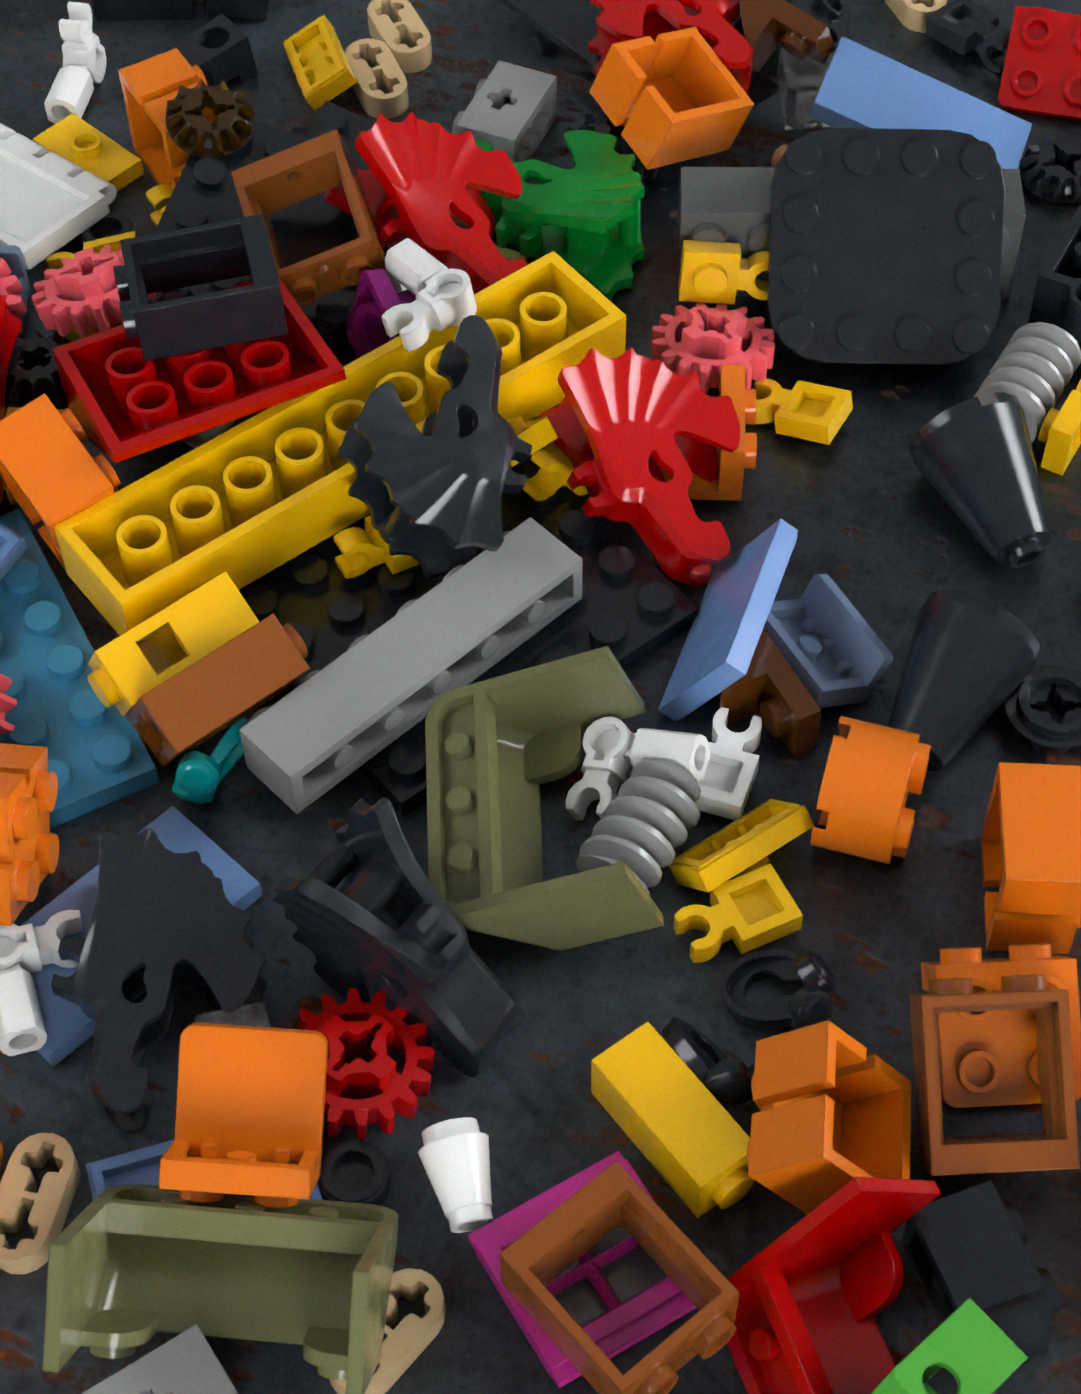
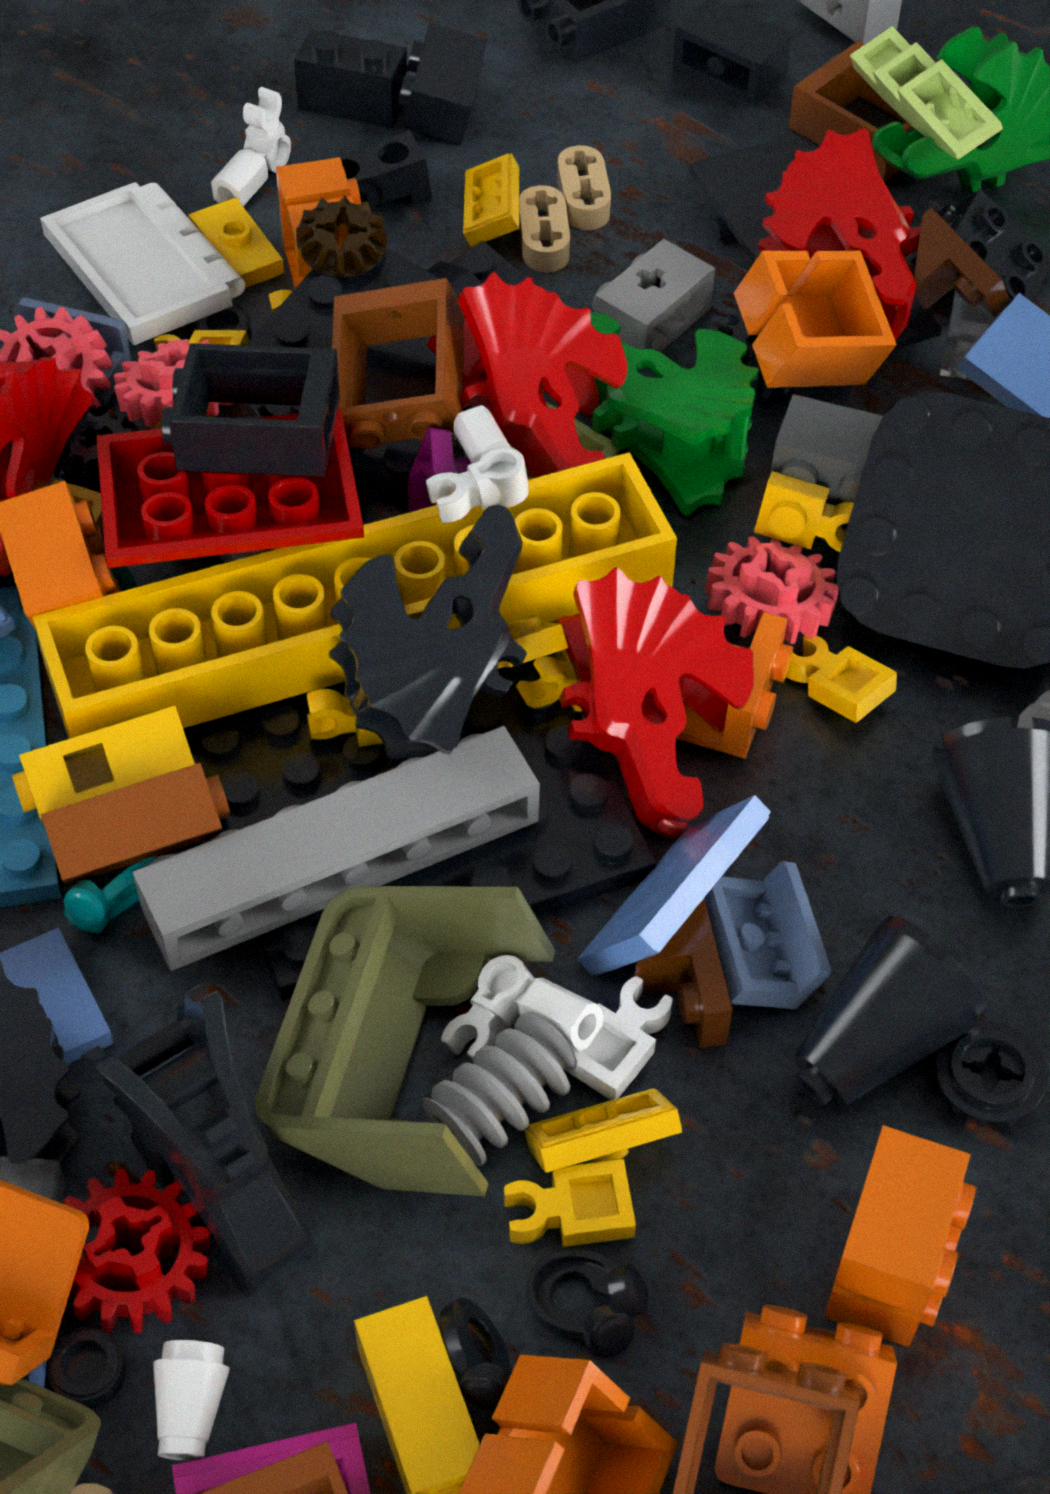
camera: 15 degrees right, 0 degrees up
orange brick [810,716,931,865] -> none

